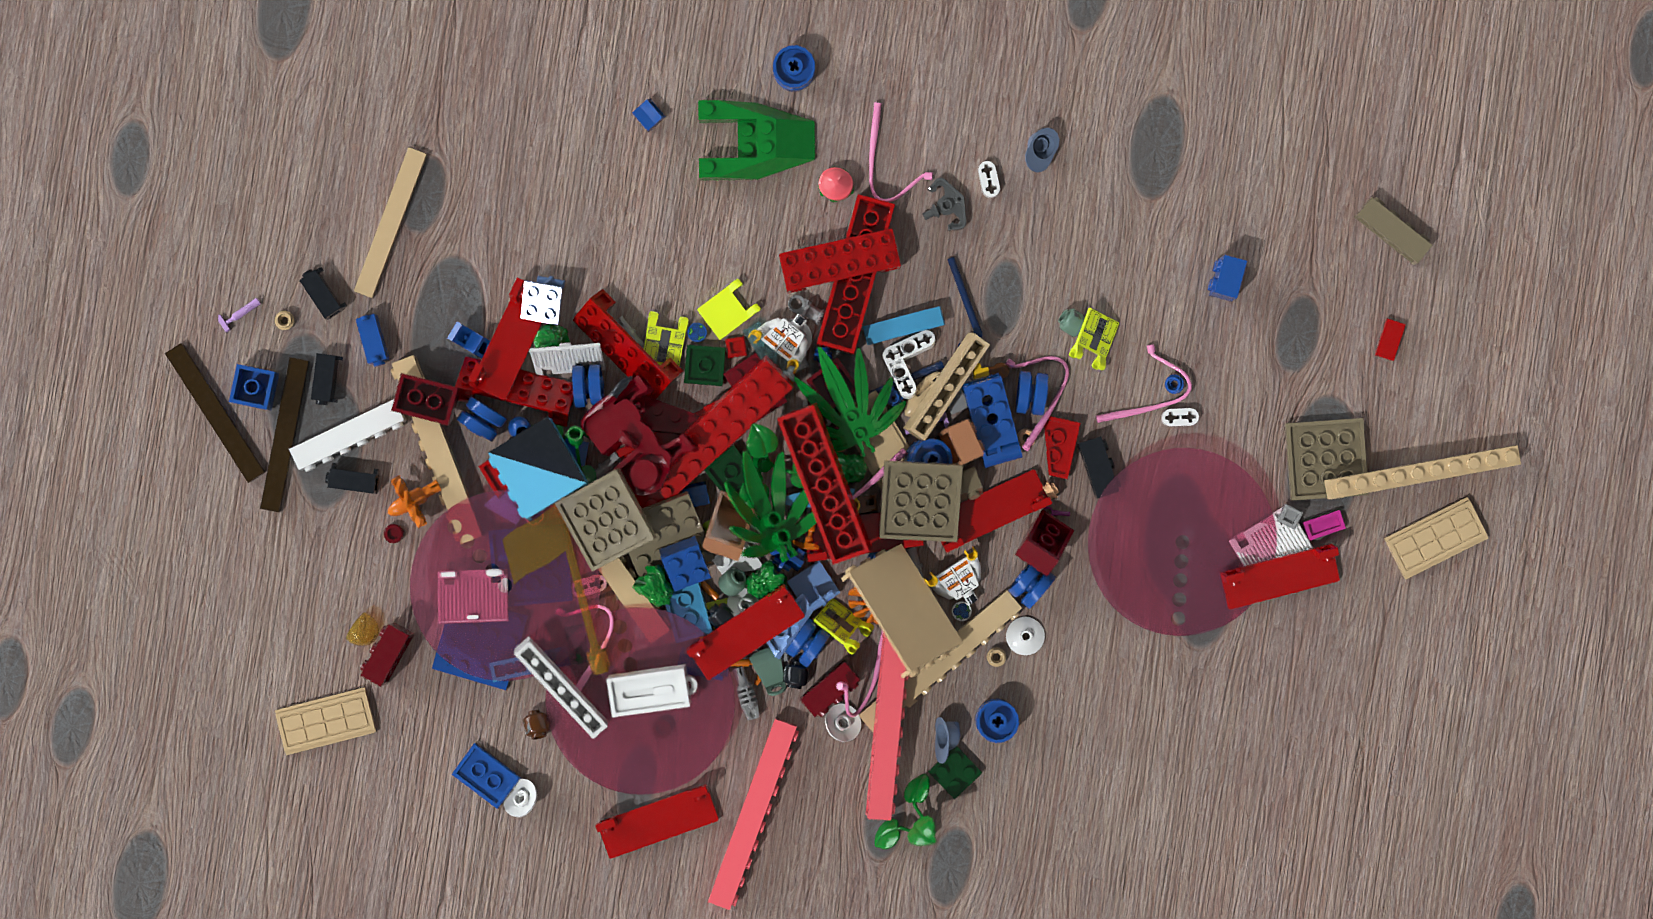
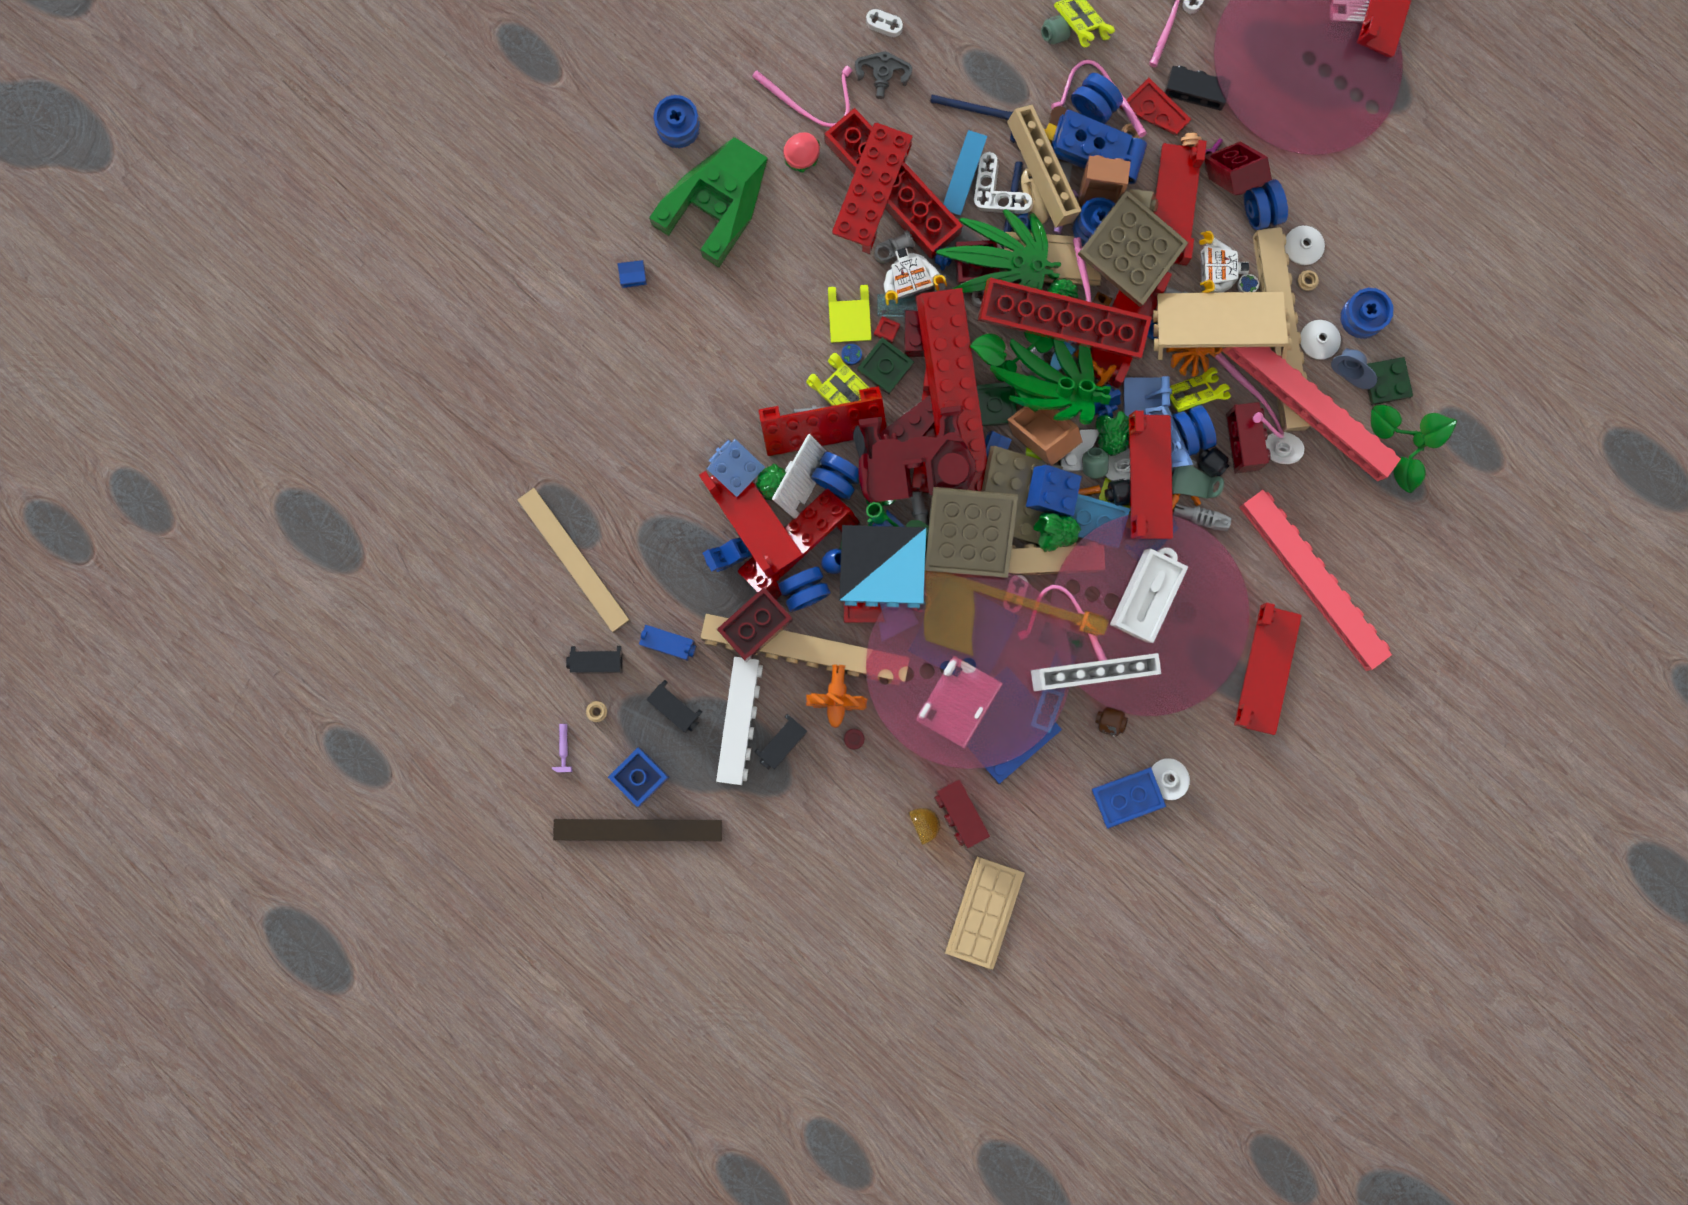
camera: 55 degrees left, 5 degrees down
dark brown tile [260,357,310,512] -> none
none -> white dish [1300,320,1341,360]

